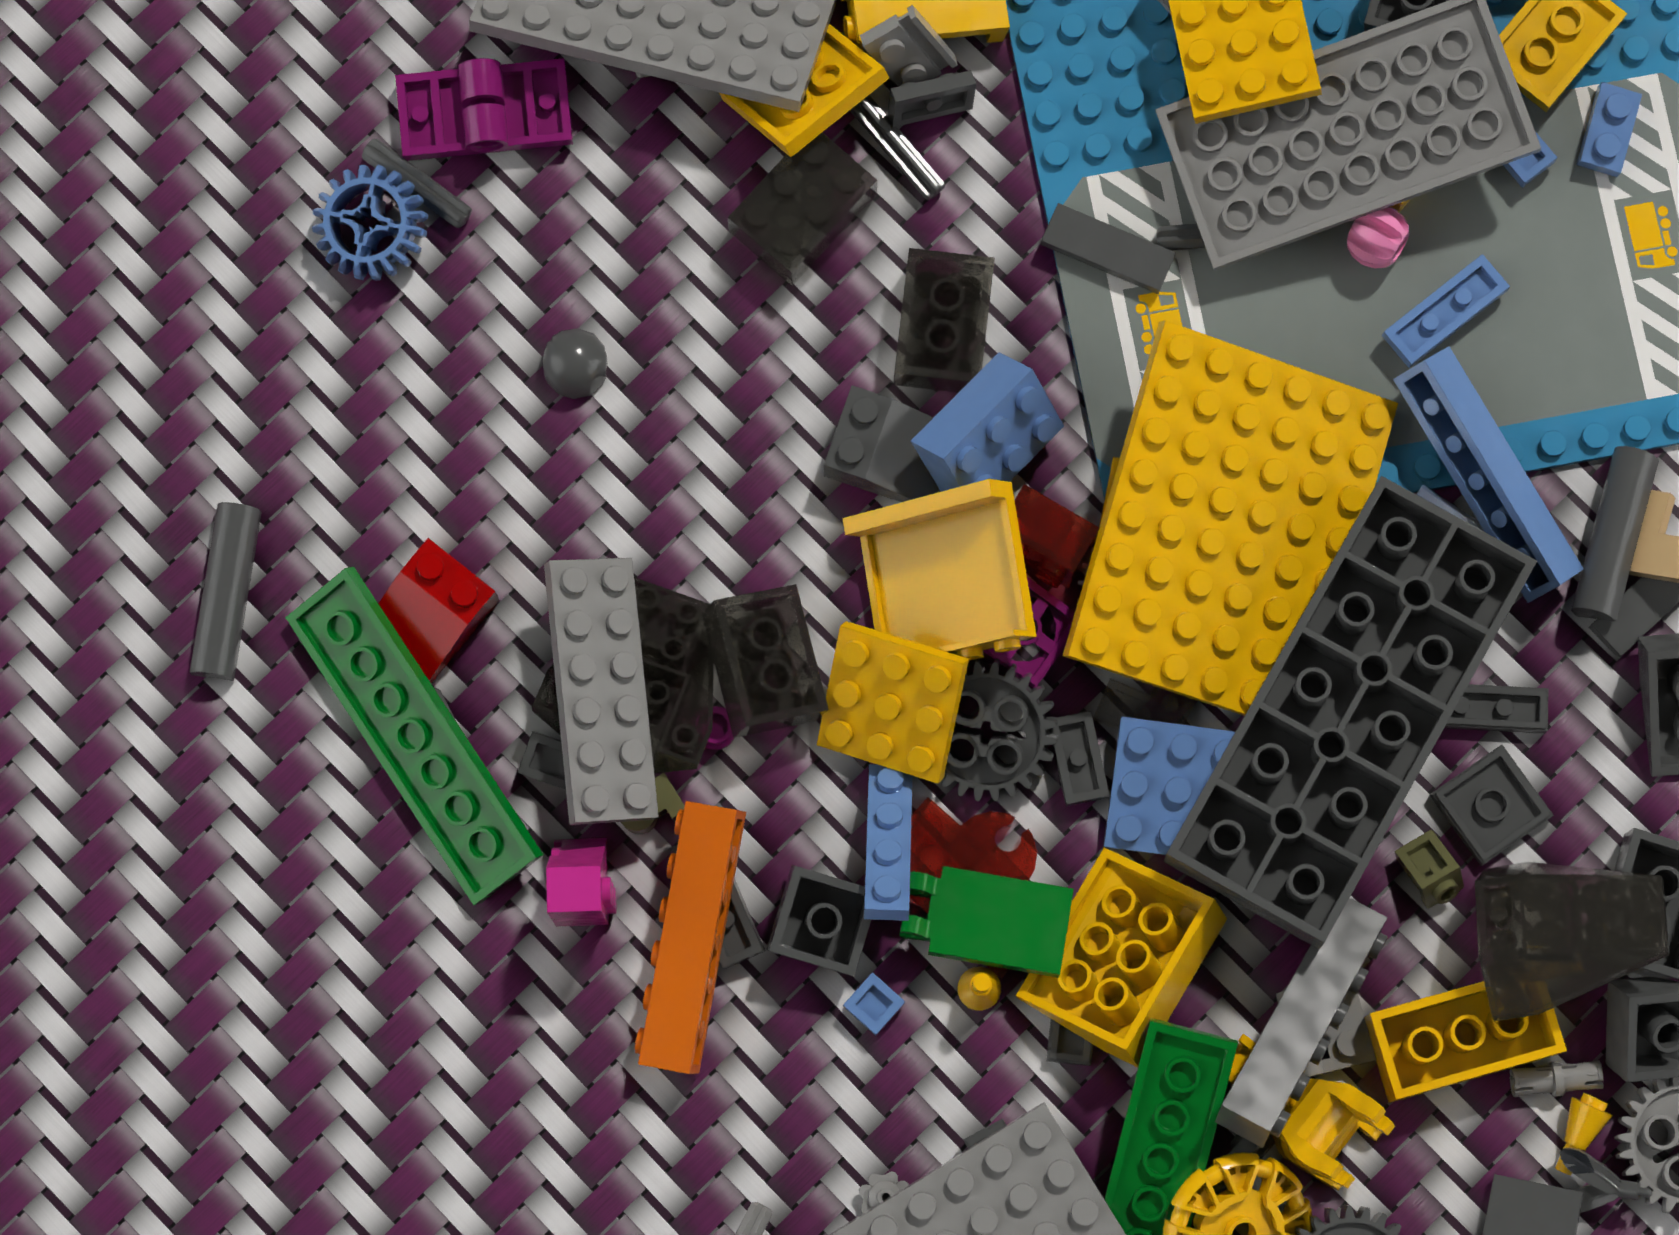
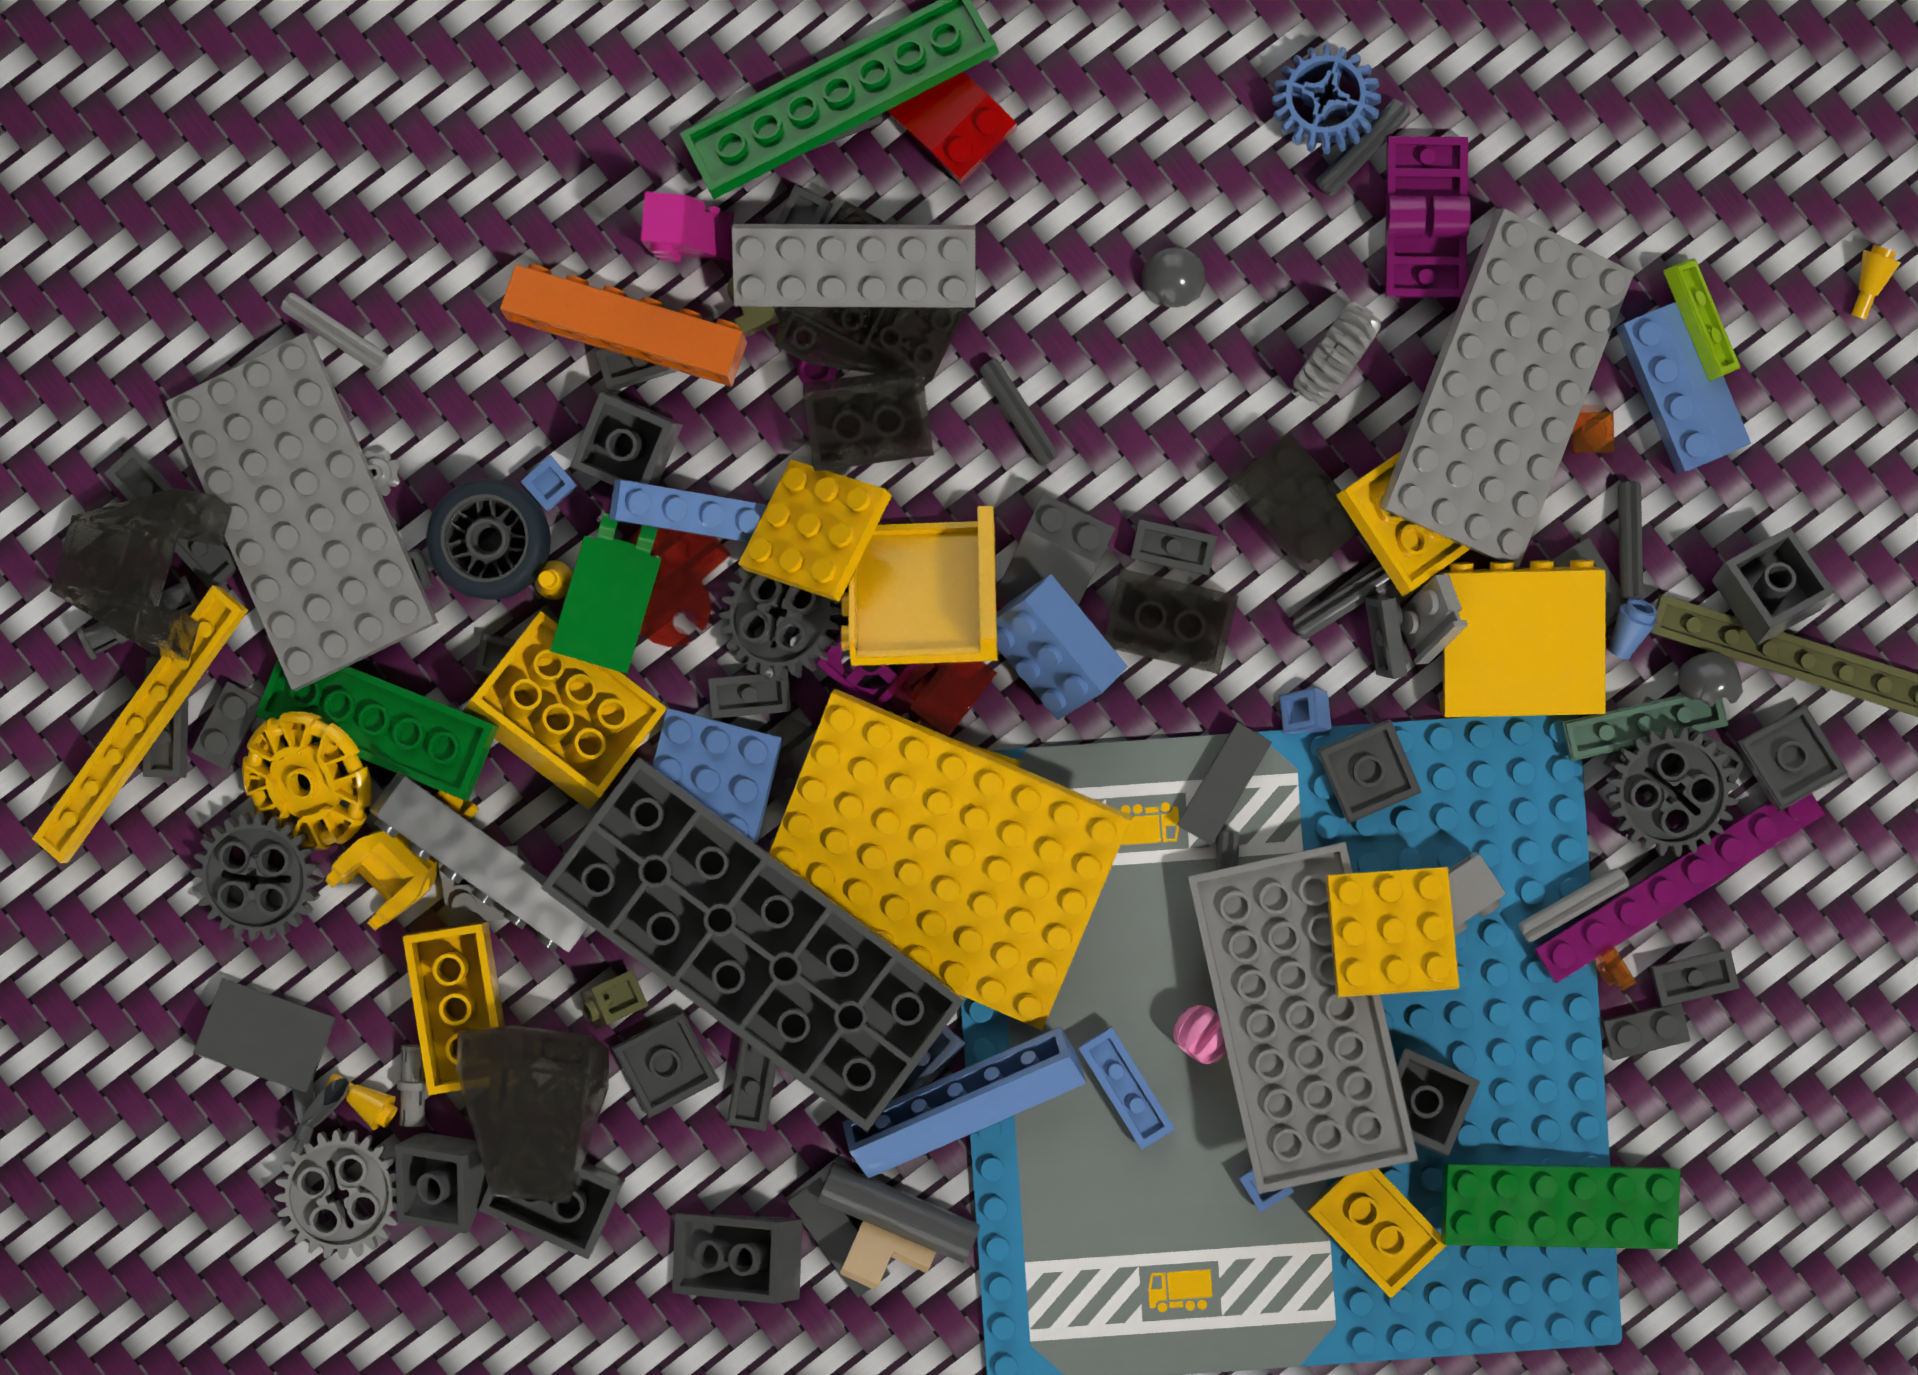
camera: 100 degrees right, 10 degrees up
medium blue plate [1576,82,1642,177] -> none
none -> wheel [426,479,551,600]
none -> dark grey axle [980,358,1058,466]
none -> dark grey plate [1130,519,1217,576]
none -> medium blue slope [1279,688,1331,735]
none -> light grey gear [1293,302,1381,406]
none -> dark grey tile [1316,719,1422,824]

